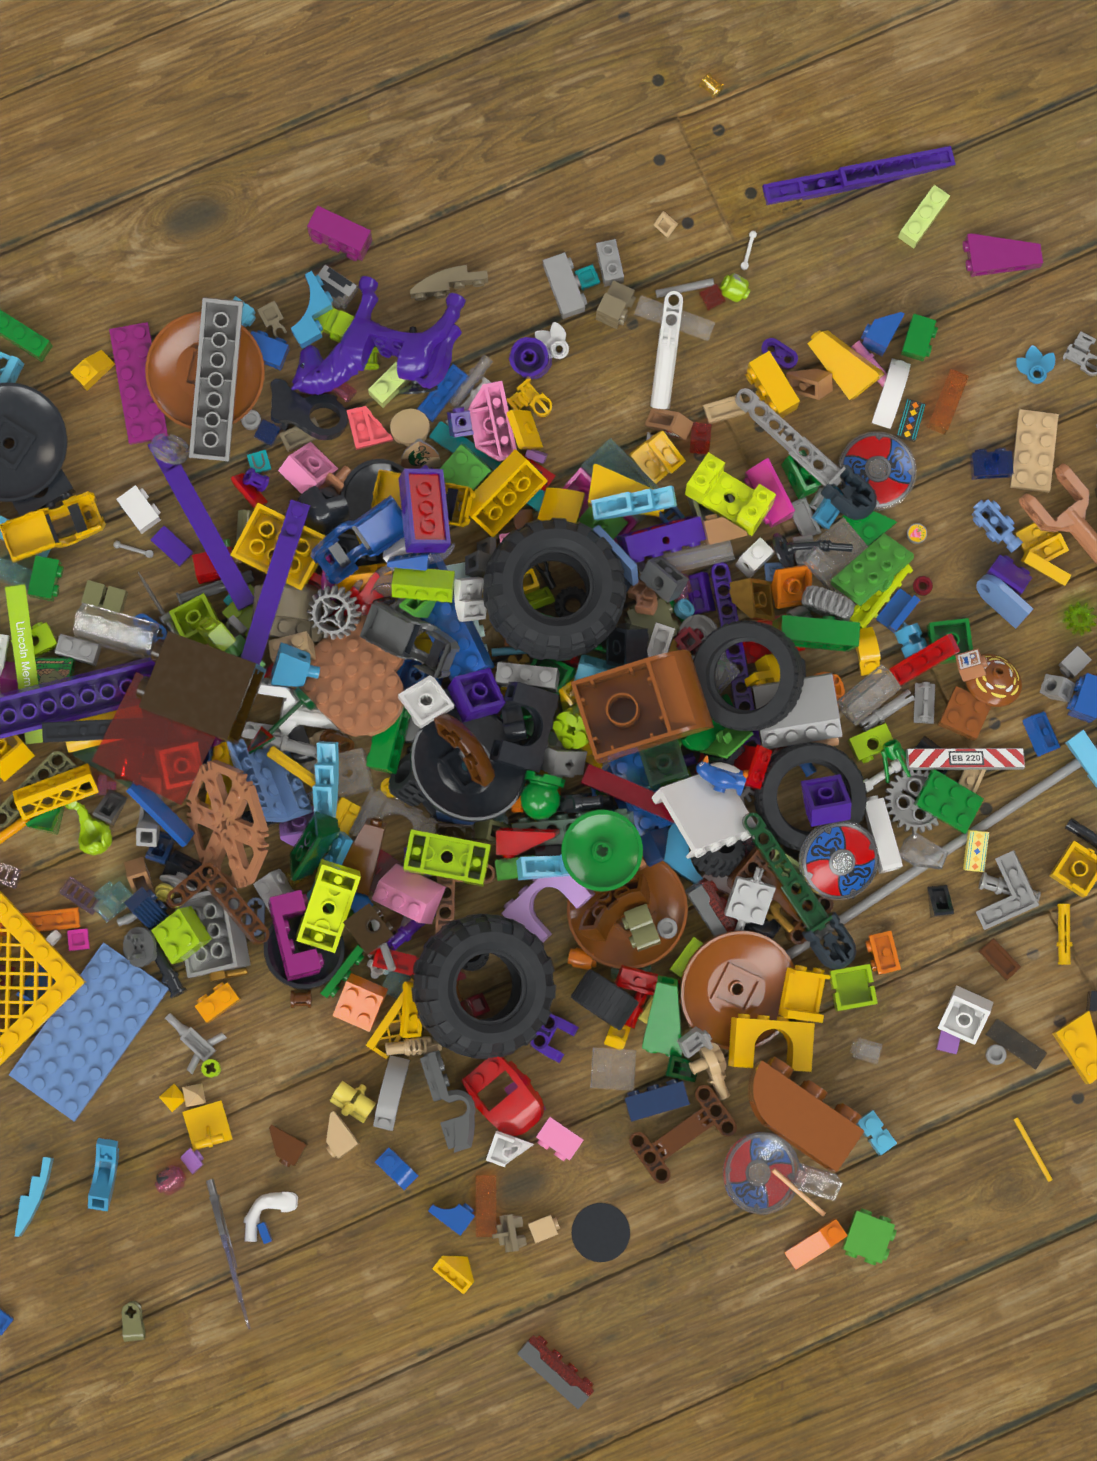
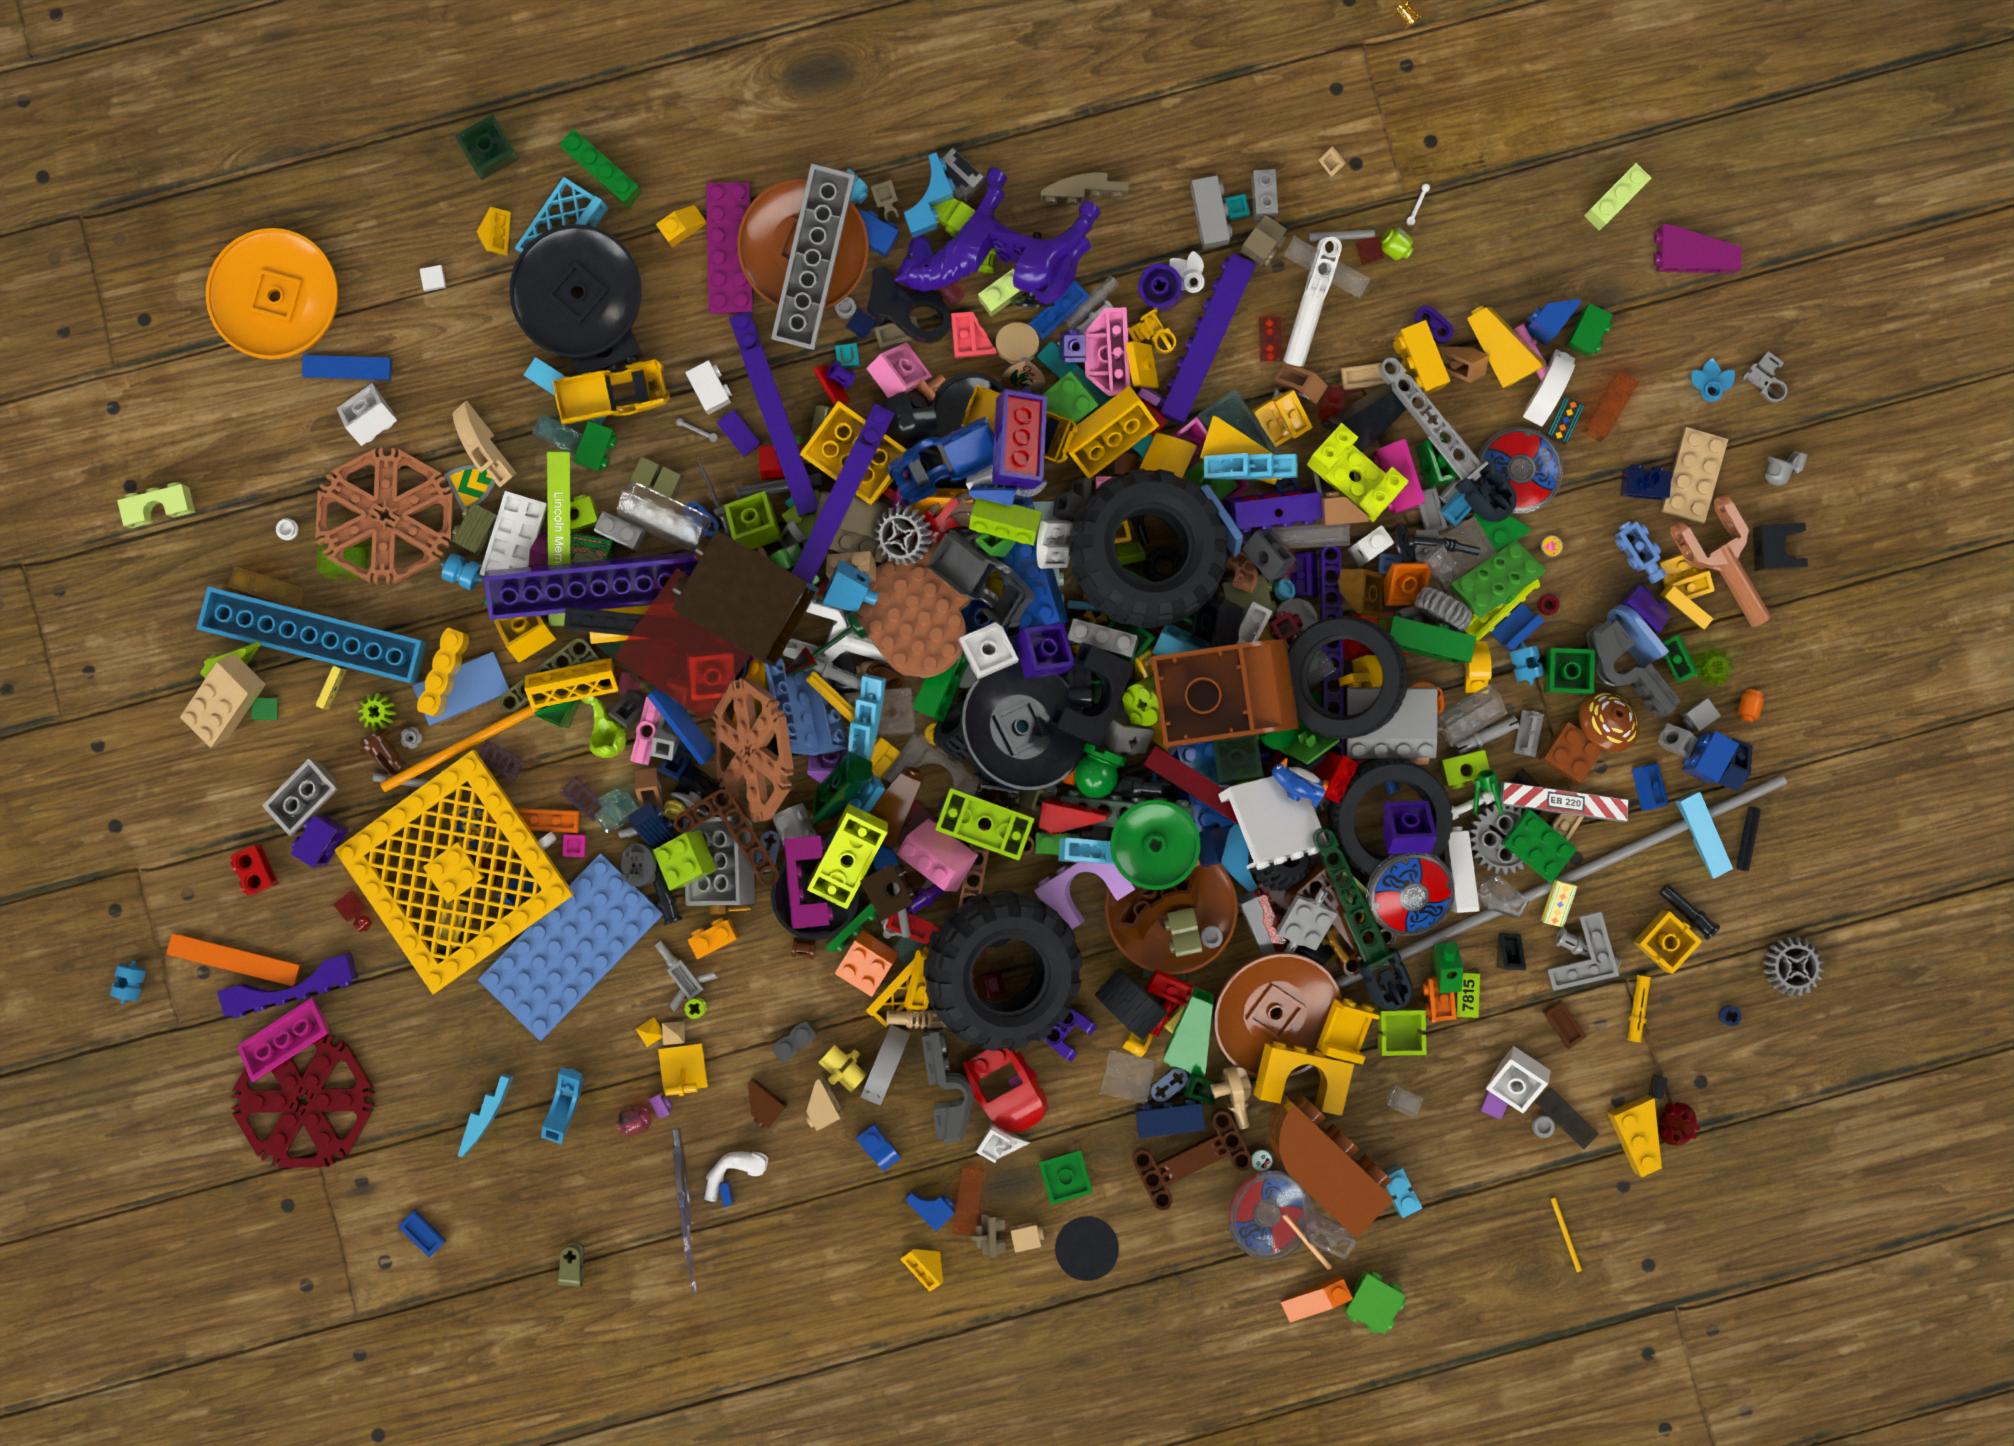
camera: 10 degrees right, 5 degrees up
clear tile [150,434,190,464] -> none
lime brick [197,616,236,651] -> none
magenta brick [307,205,373,261] -> none
reddish brown brick [434,714,495,787] -> none
piece [517,1334,594,1409] -> none
bright pink brick [536,1117,583,1161] -> none
orange brick [568,947,597,970] -> none
lime brick [669,937,703,979] -> none
light grey bracket [677,1026,713,1058] -> none
dark purple slope [762,146,956,205] -> none
red plate [889,633,960,686] -> none
nougat brick [955,648,988,682] -> none
none -> bright pink piece [630,697,661,765]
none -> dark grey brick [772,1020,818,1062]
none -> green plate [1038,1149,1093,1205]
none -> sand blue beam [1150,1067,1188,1102]
none -> dark purple brick [1158,253,1256,426]
none -> tile [1251,1149,1273,1172]
none -> clear red tile [1258,317,1282,362]
none -> black slope [1327,382,1416,453]
none -> green torso [1431,942,1463,994]
none -> lime tile [1455,973,1480,1018]
none -> dark grey piece [1585,619,1681,718]
none -> green brick [1662,635,1699,683]

